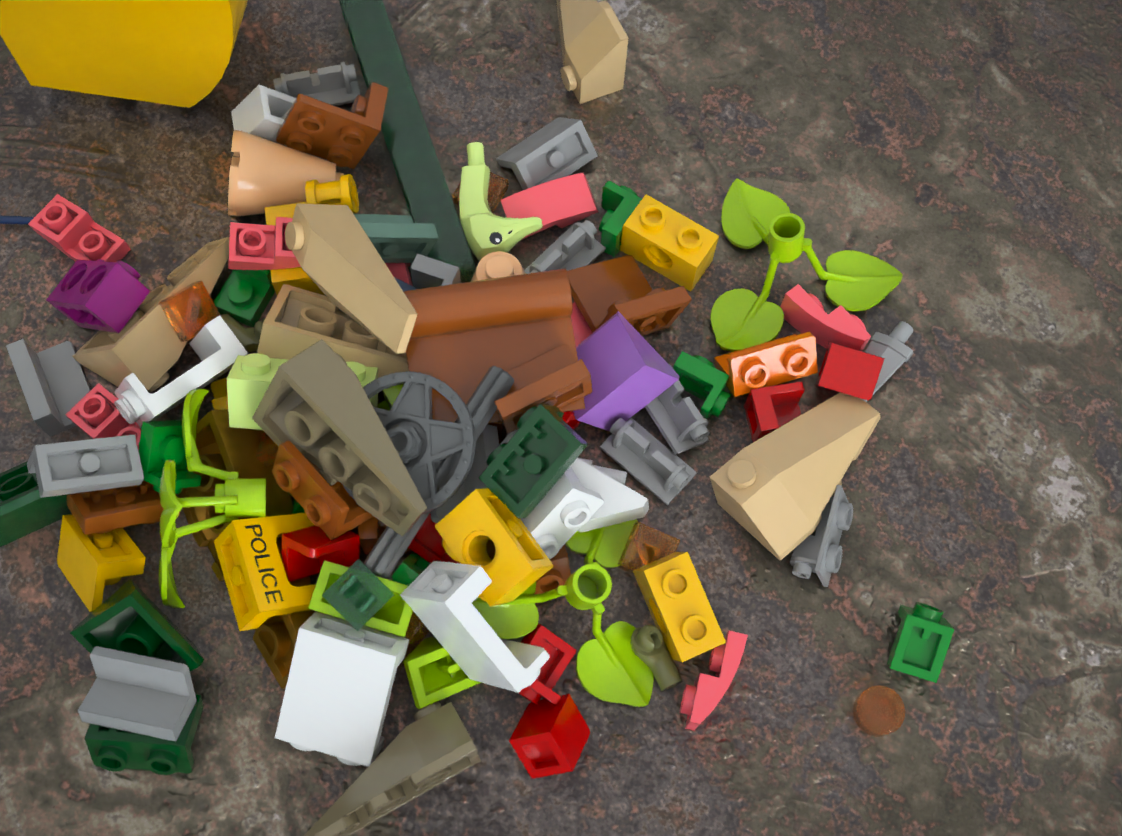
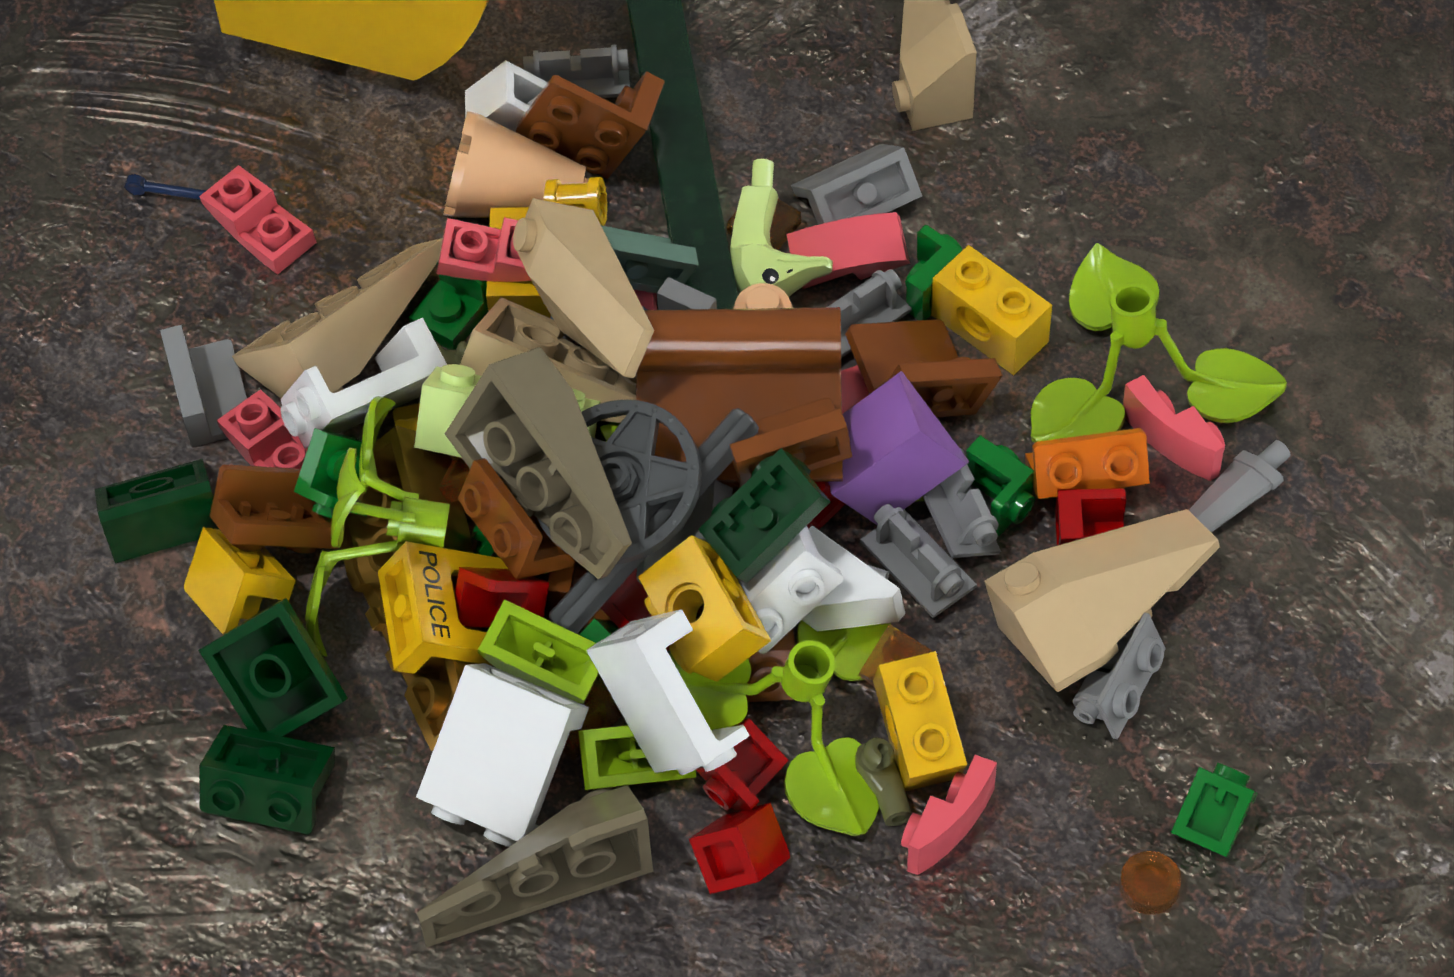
camera: 15 degrees right, 10 degrees down
light grey panel [27,434,144,498] -> none
magenta brick [46,259,150,333] -> none
light grey panel [78,646,197,742] -> none
clear orange tile [159,280,221,342] -> none
clear green tile [322,559,394,631] -> none
red panel [815,342,885,400] -> none

